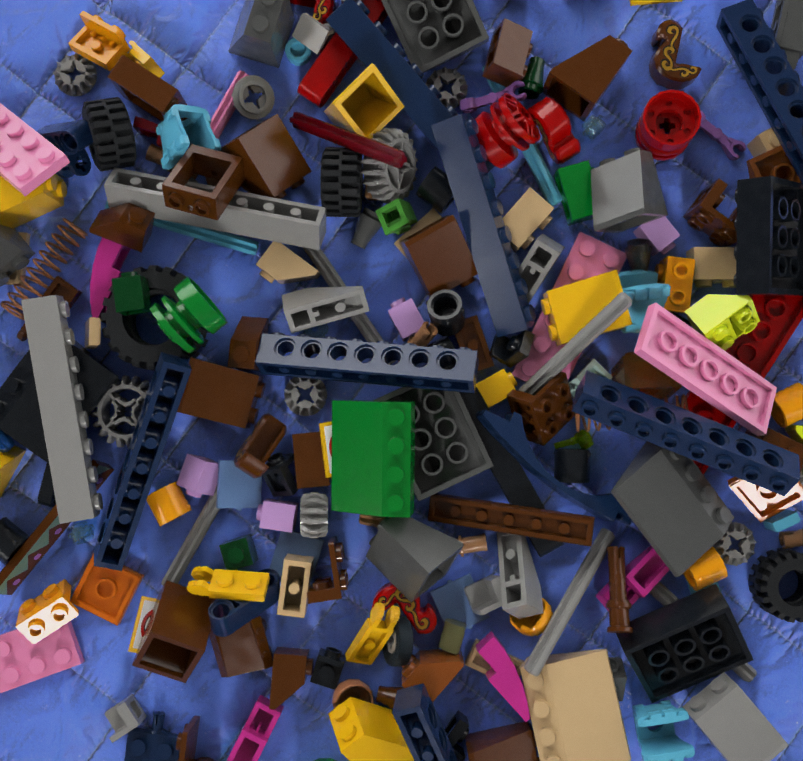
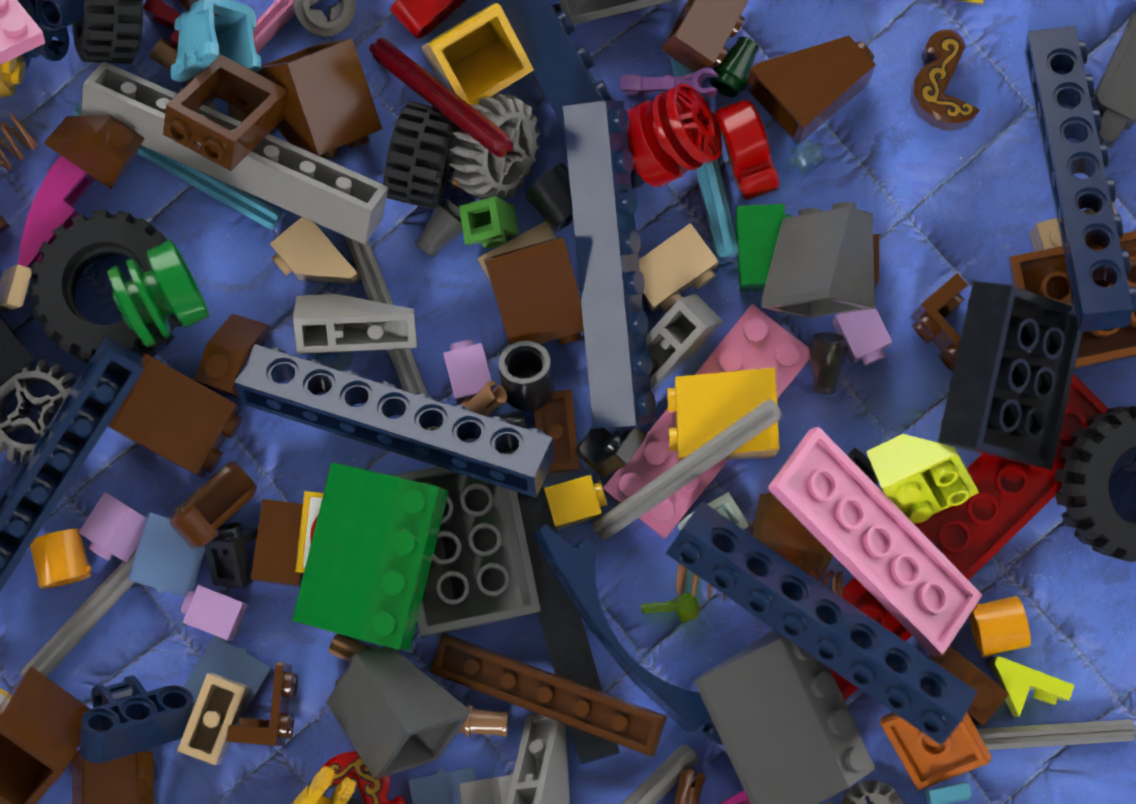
camera: 15 degrees right, 5 degrees down
dark green brick [112,271,151,316] -> none
yellow hinge [187,566,270,602] -> none
dark green brick [219,534,258,570] -> none
light grey gear [284,377,327,416] -> none
light grey gear [300,492,328,538] -> none
light grey gear [426,66,468,108] -> none
reddish brown bracket [507,372,575,446] -> none
black piece [553,449,591,483] -> none
medium azure piece [618,269,671,334] -> none
red wheel [635,89,702,161] -> none
light orange bracket [654,256,695,313] -> none
tan brick [686,247,736,288] -> none
medium lavender piece [700,110,746,161] -> none

